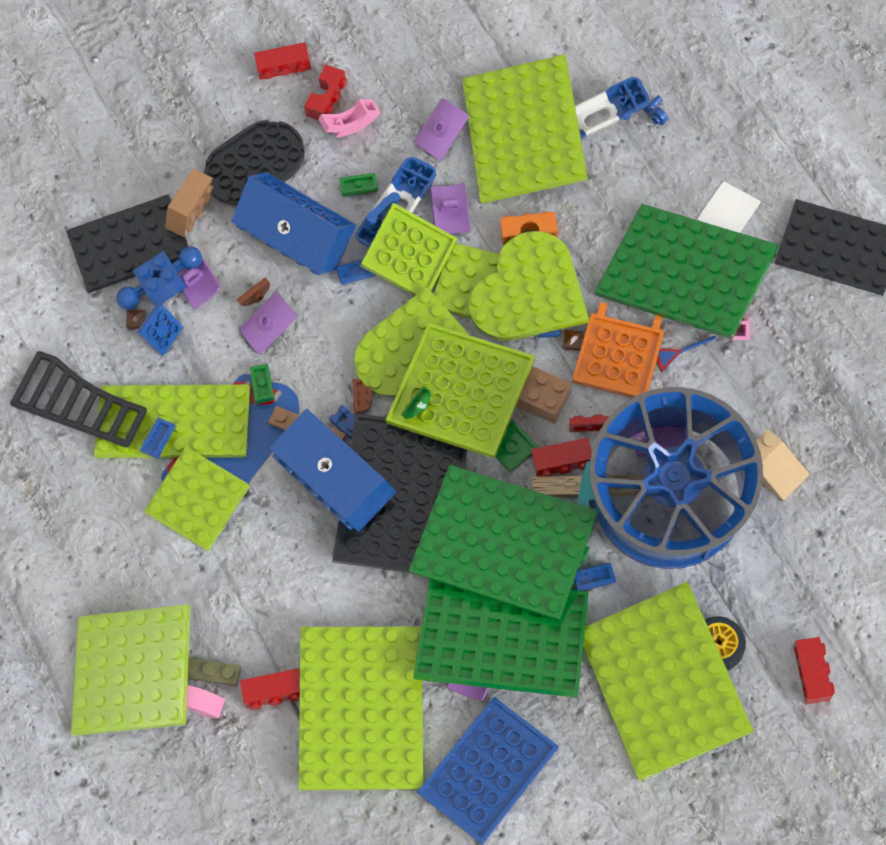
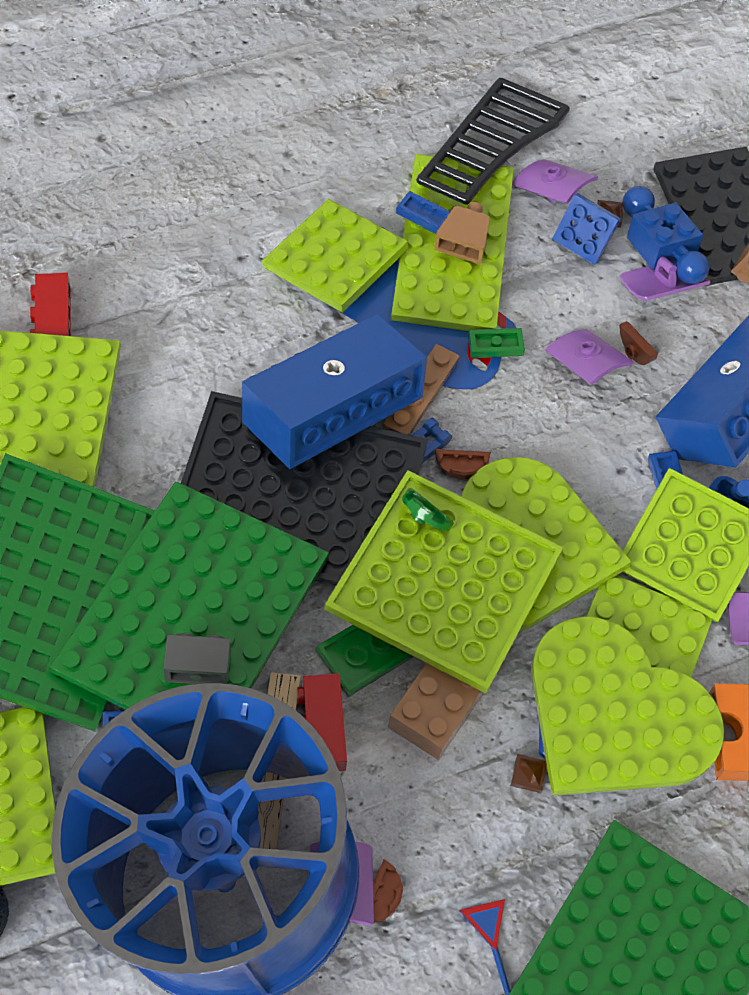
camera: 85 degrees right, 5 degrees down
lime plate [71,604,190,736] -> none
bright pink arch [187,685,225,718] -> none
olive plate [188,658,241,687] -> none
red plate [569,414,610,433] -> none
orange plate [572,302,665,398] -> none
none -> dark grey brick [163,633,231,684]
none -> medium nougat torso [434,202,490,265]
none -> medium lavender shield [512,159,598,204]

